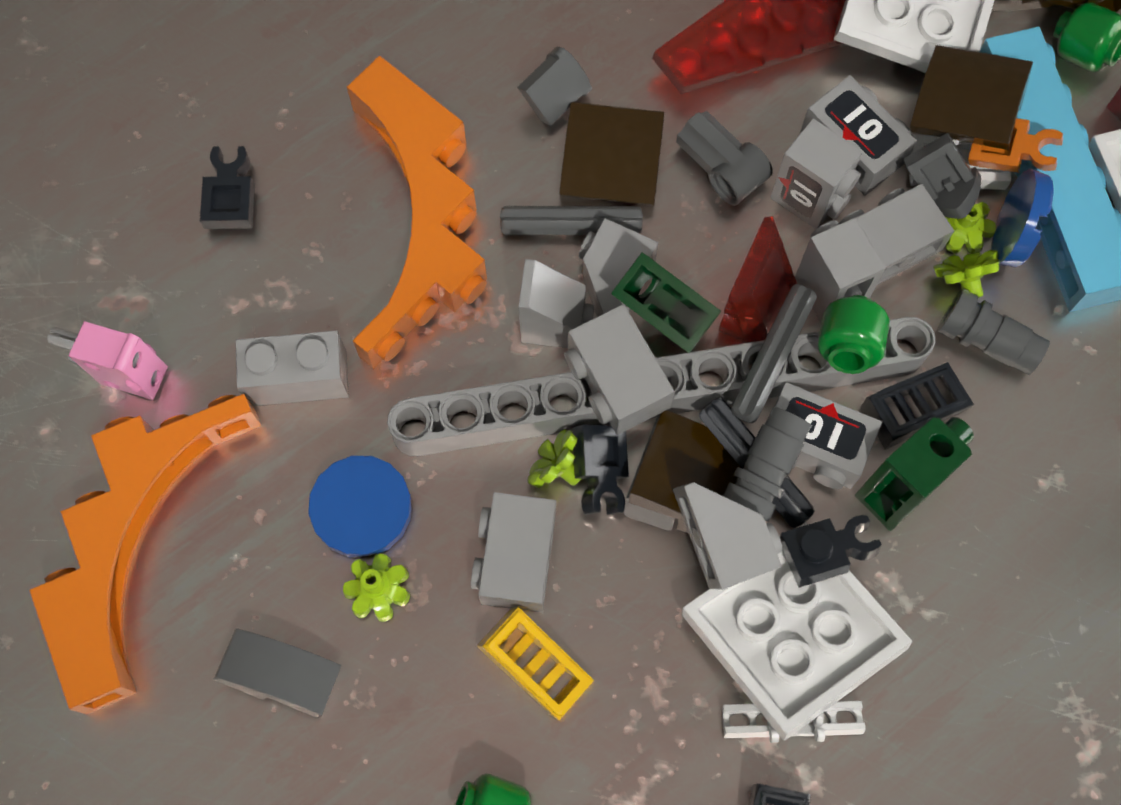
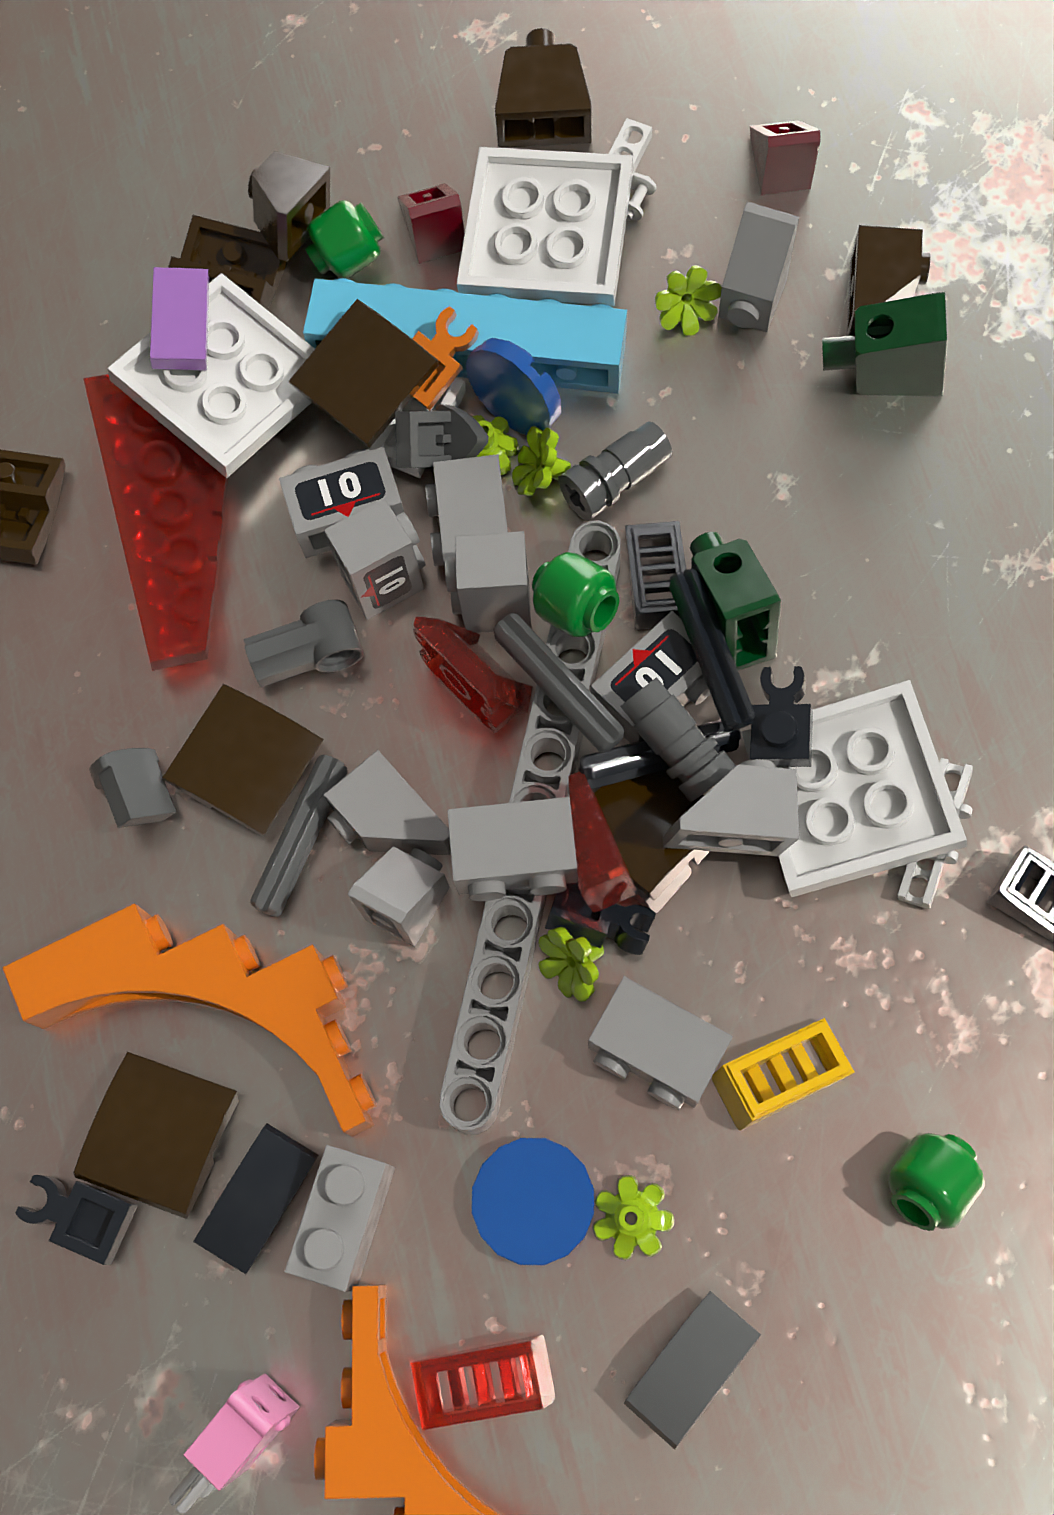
camera: 60 degrees left, 0 degrees up
dark green torso [611,252,722,353] -> none
none -> dark brown slope [73,1052,239,1219]
none -> black slope [193,1123,319,1274]
none -> clear red slope [411,1335,555,1430]
none -> clear red slope [568,771,637,912]
none -> black axle [669,569,755,731]

